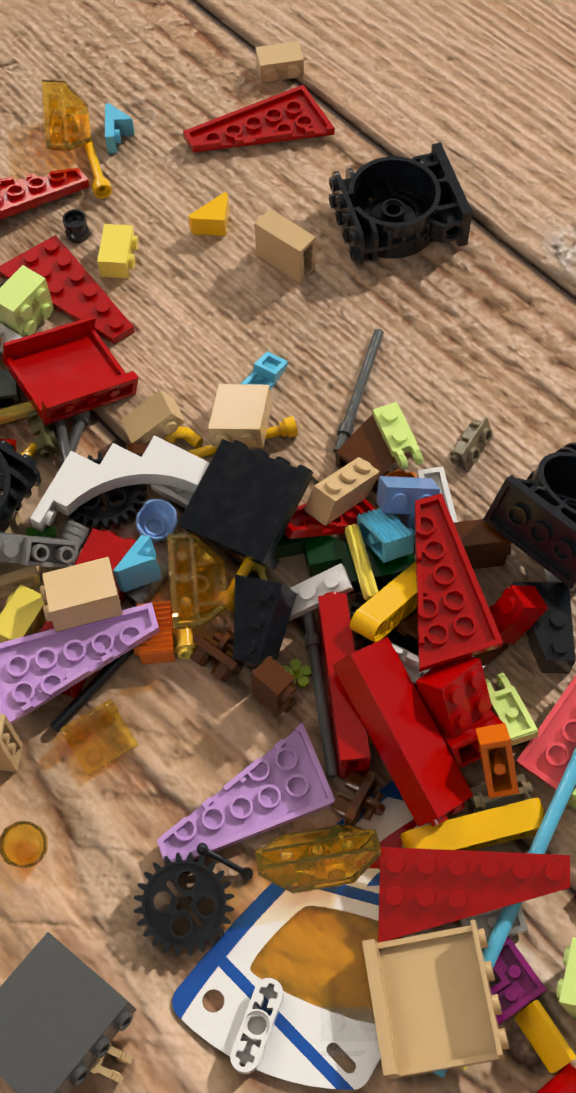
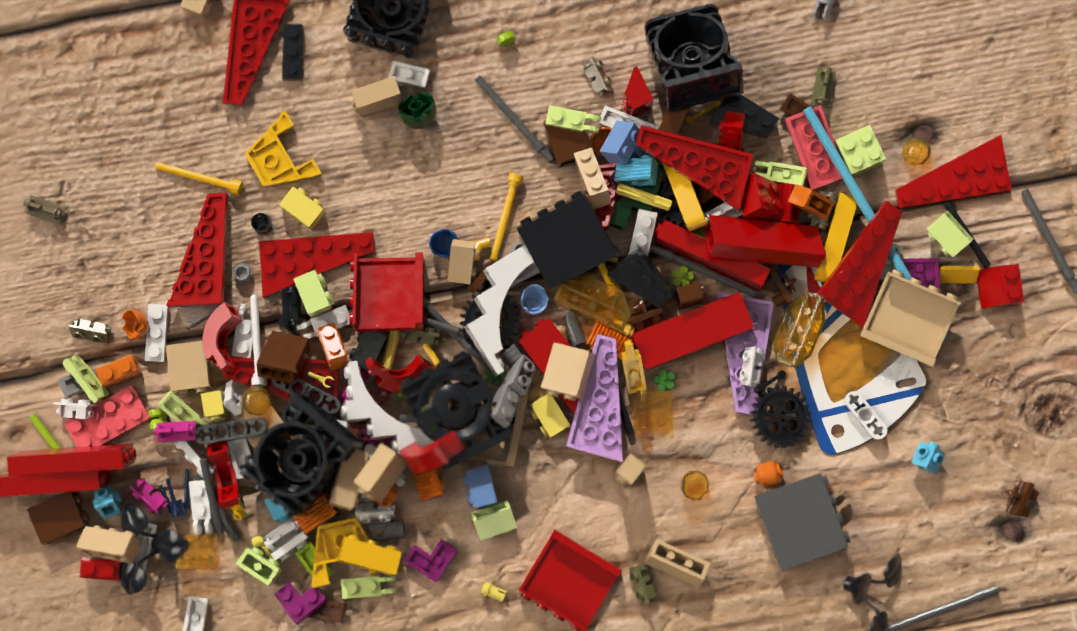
camera: 55 degrees left, 20 degrees up
clear yellow wedge [41,80,91,151] -> none
medium azure slope [105,103,135,154] -> none
medium azure slope [113,535,162,592] -> none
yellow slope [188,192,229,236] -> none
tan brick [208,384,272,448] -> none
medium azure slope [241,351,288,391] -> none
none -> light grey plate [233,264,252,283]
none -> yellow wing [245,111,322,187]
none -> black plate [282,24,304,81]
none -> white plate [389,61,430,89]
none -> dark green cylinder [398,92,437,129]
none -> blue hair [429,229,459,258]
none -> lime tile [496,31,516,48]
none -> yellow hinge [621,340,647,394]
none -> red slope [622,66,654,117]
none -> red brick [631,292,754,371]
none -> bright green plant [653,369,675,391]
none -> yellow hinge [686,101,721,124]
none -> white hinge [740,347,764,387]
none -> orange head [754,460,784,488]

